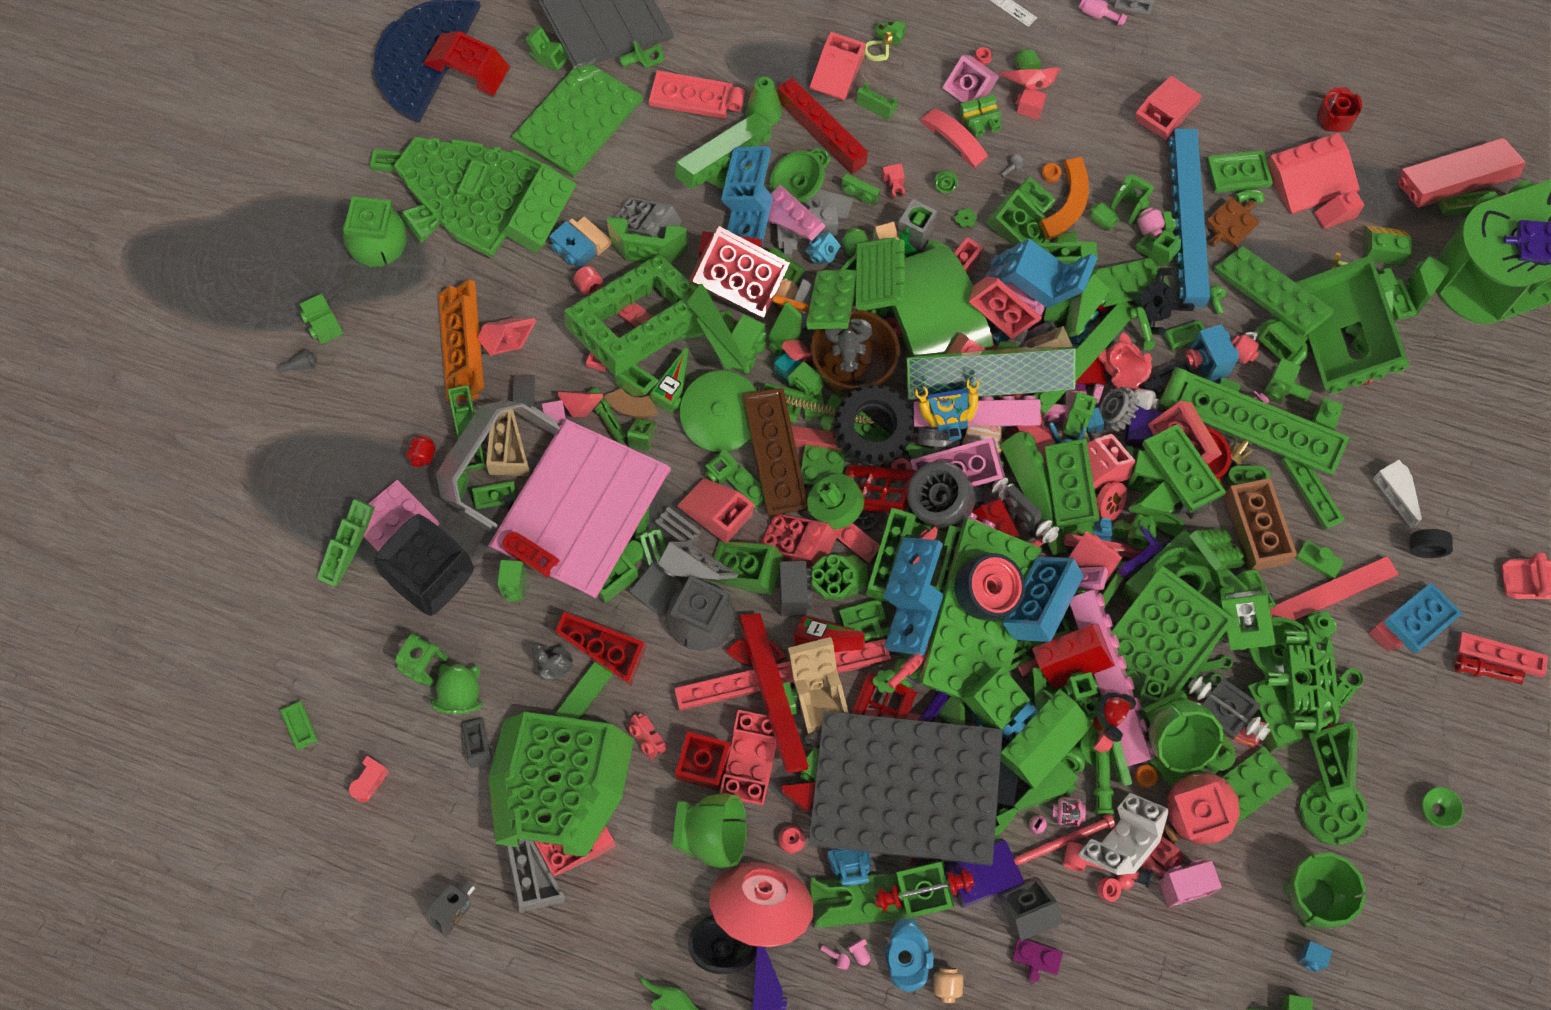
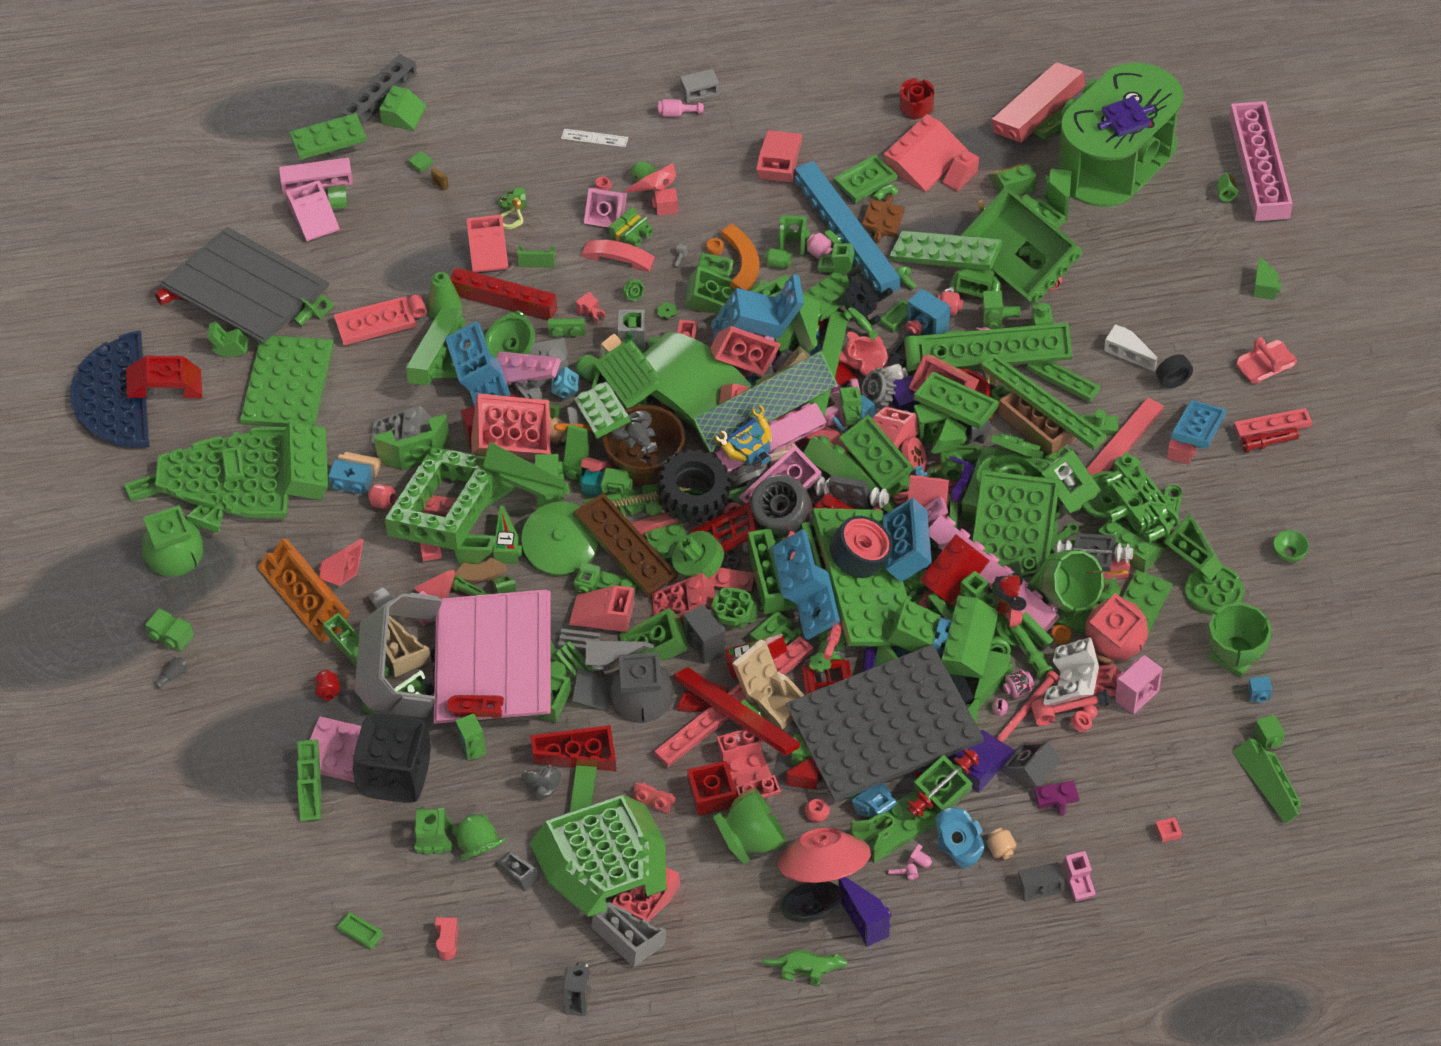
camera: 25 degrees left, 15 degrees down
none -> bright green plate [981,354,1107,451]

